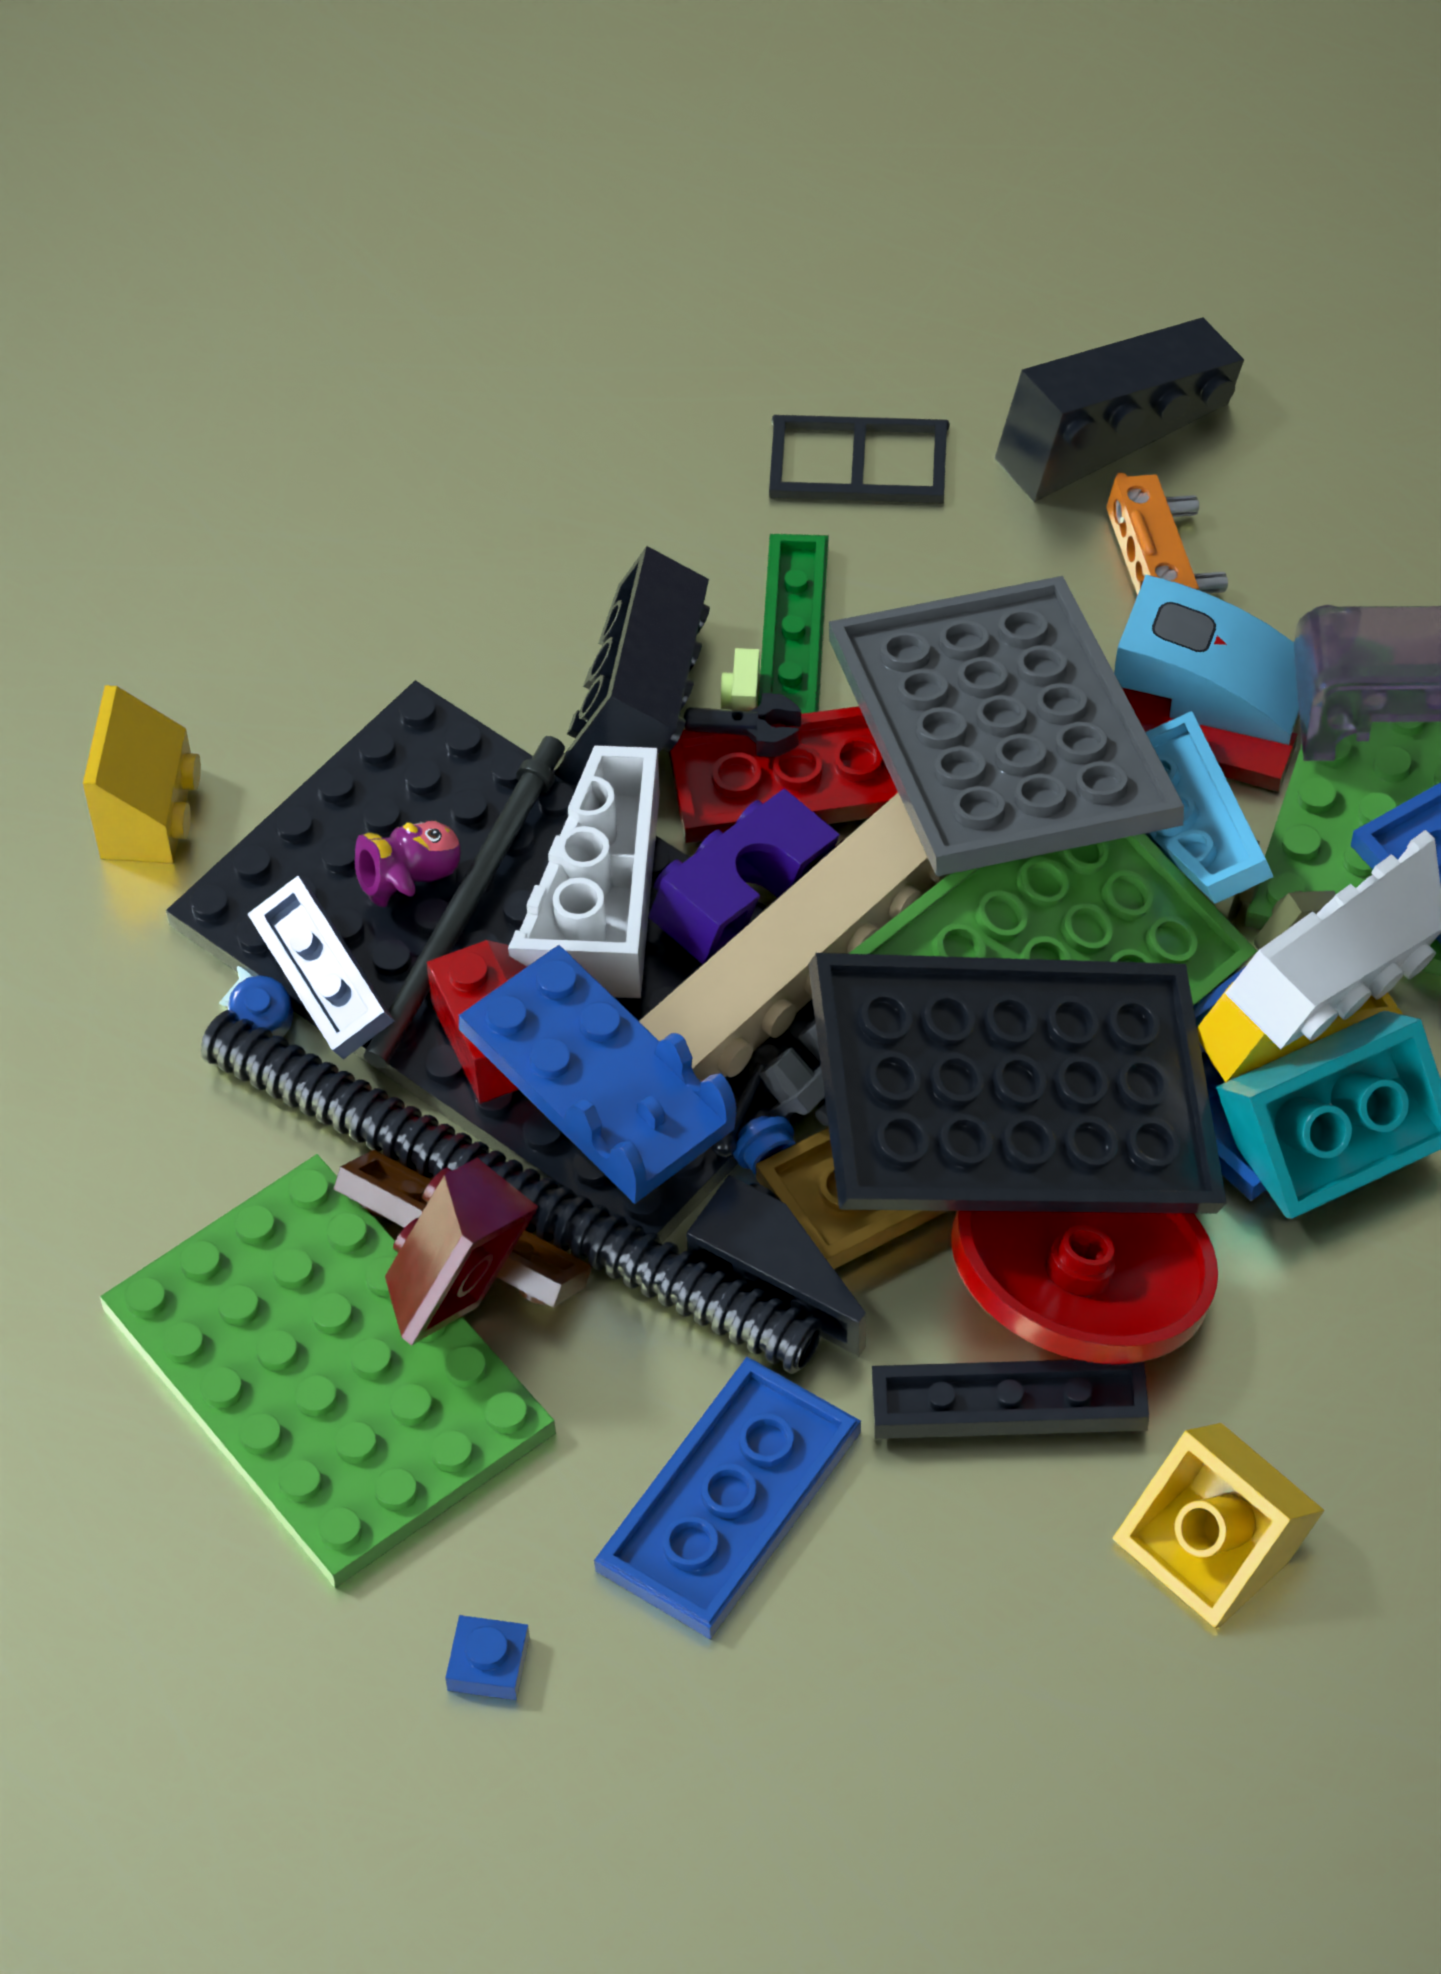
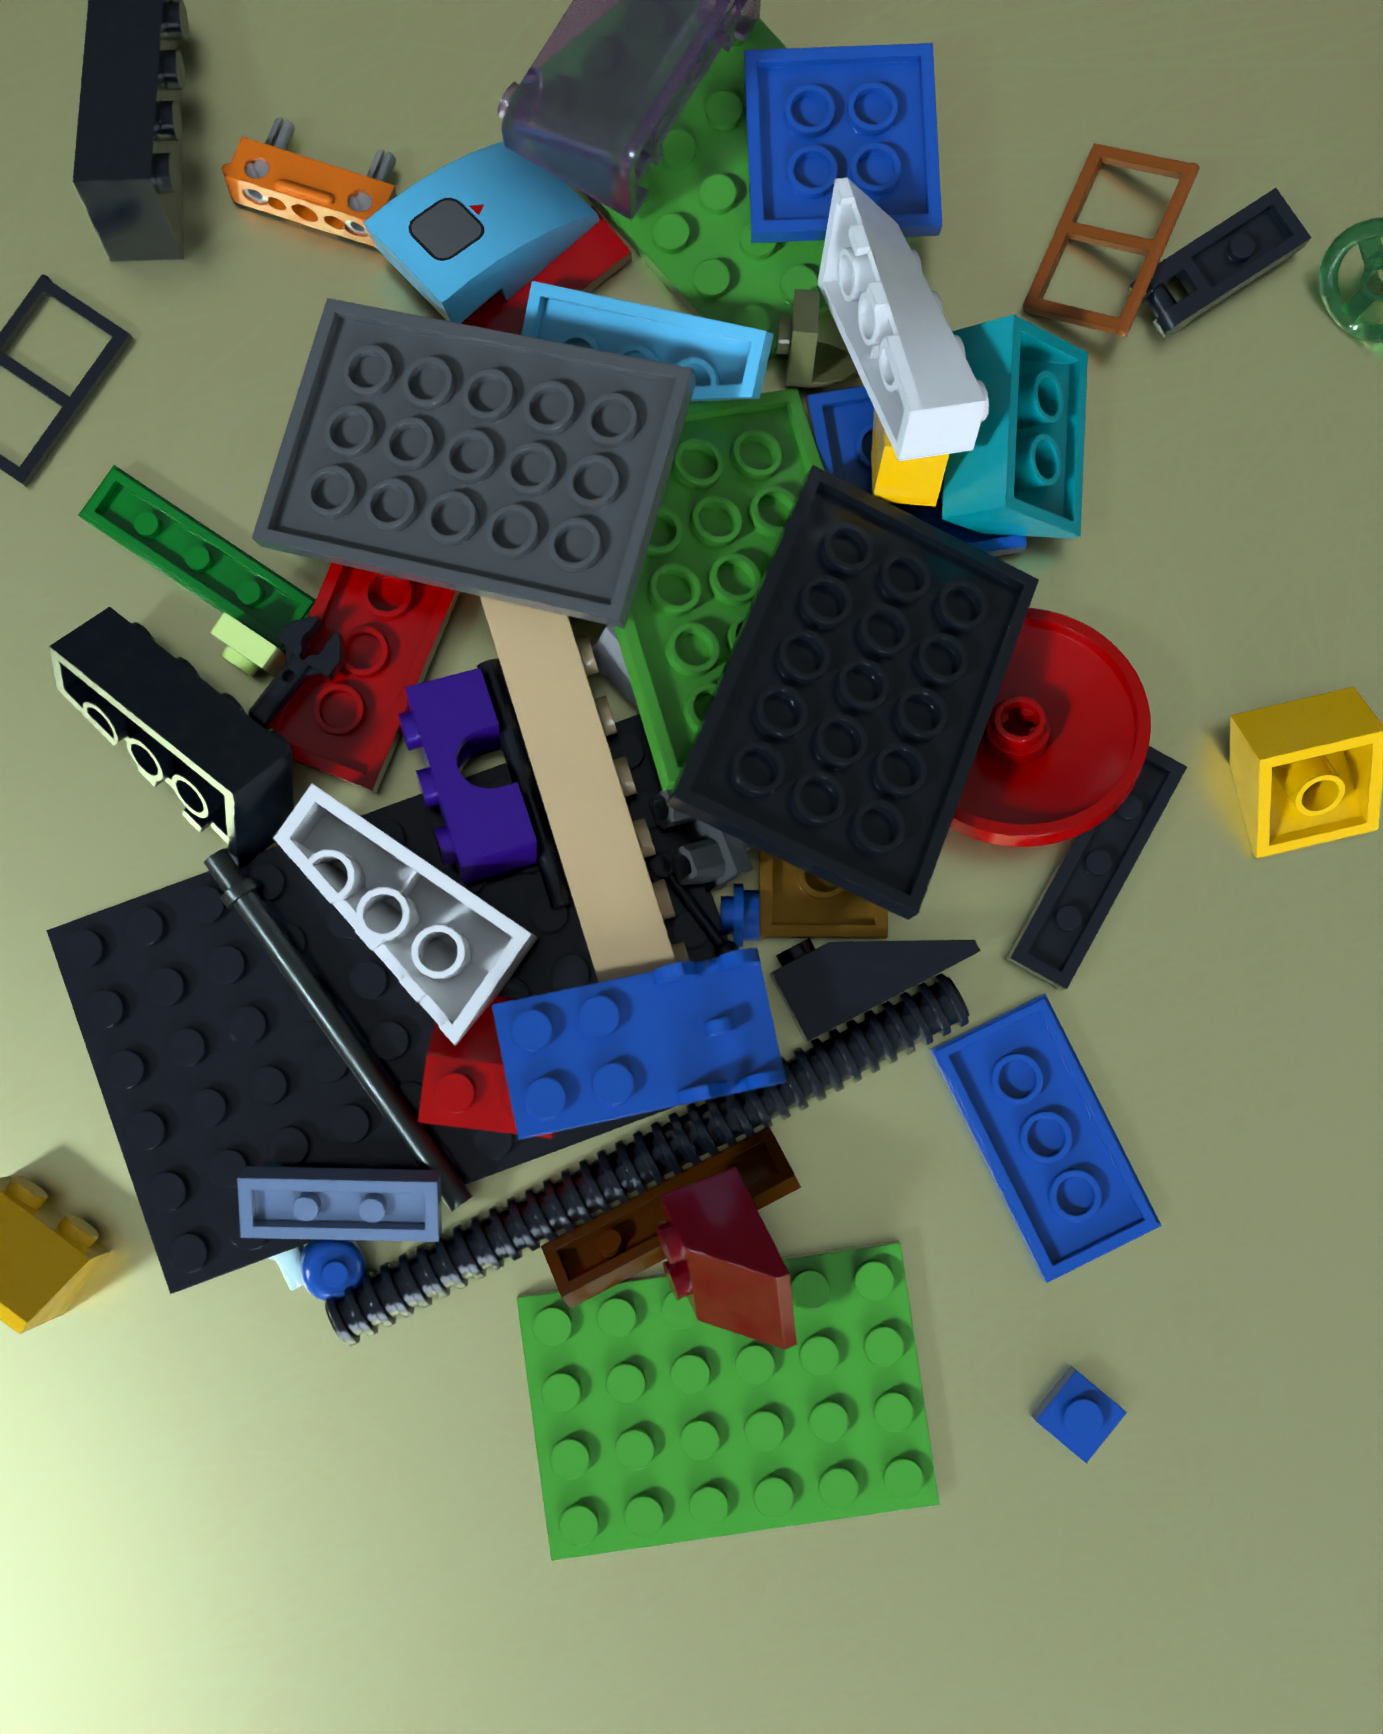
camera: 60 degrees left, 30 degrees up
magenta animal [355,821,461,908] -> none

